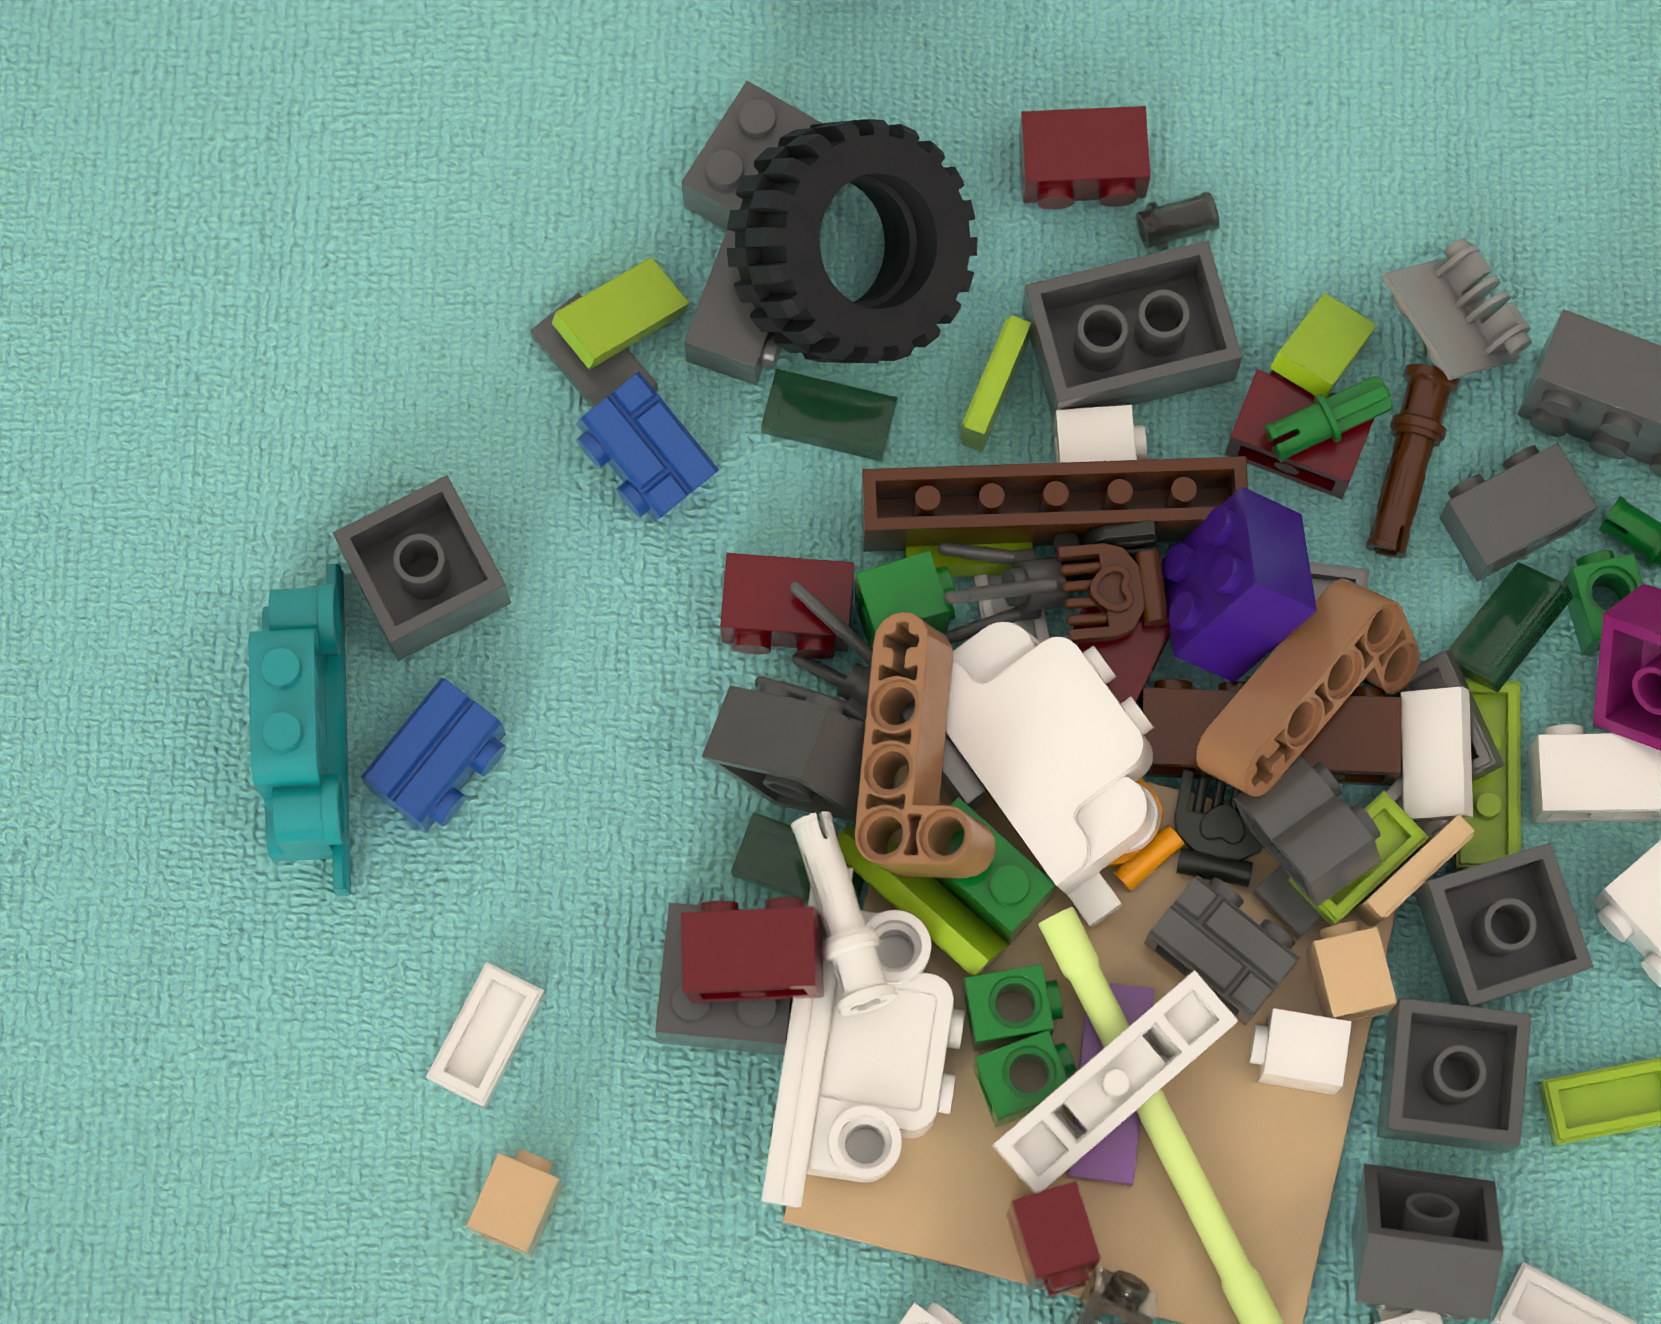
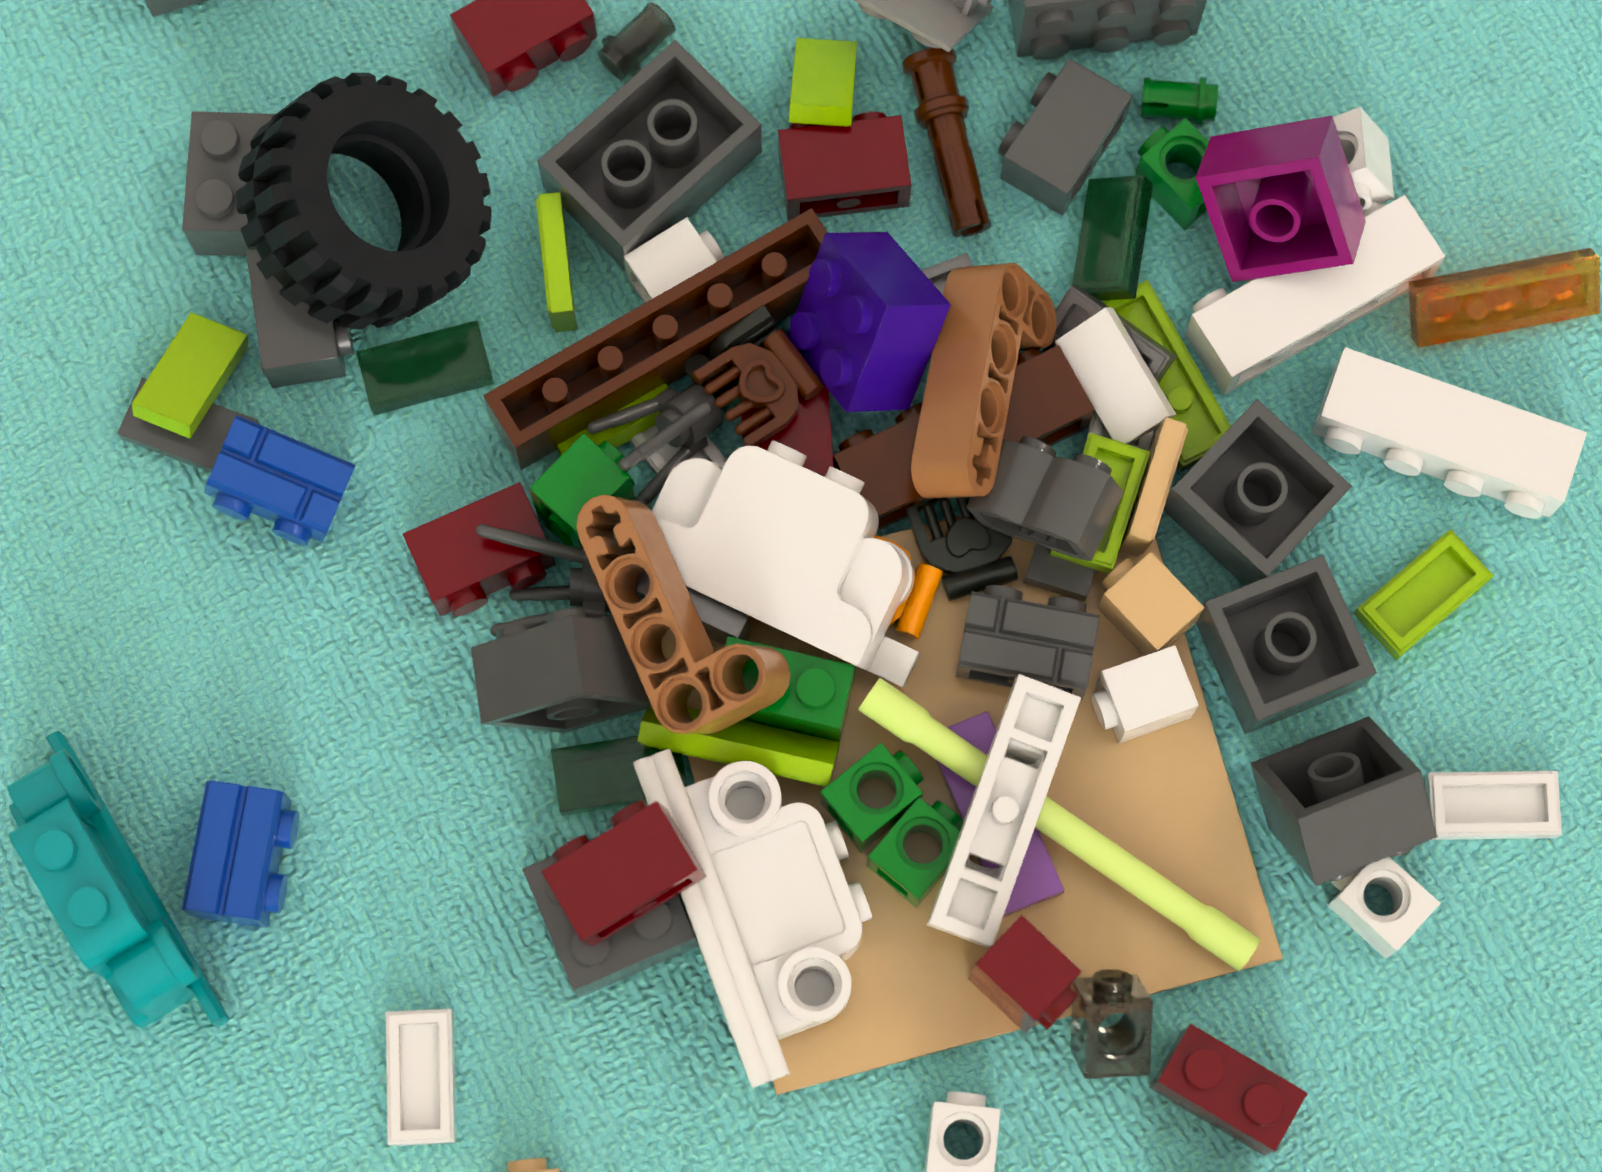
camera: 30 degrees left, 0 degrees up
dark grey brick [333,475,511,661] -> none
white pin [791,811,898,1015] -> none
green axle [1264,376,1393,462] -> none

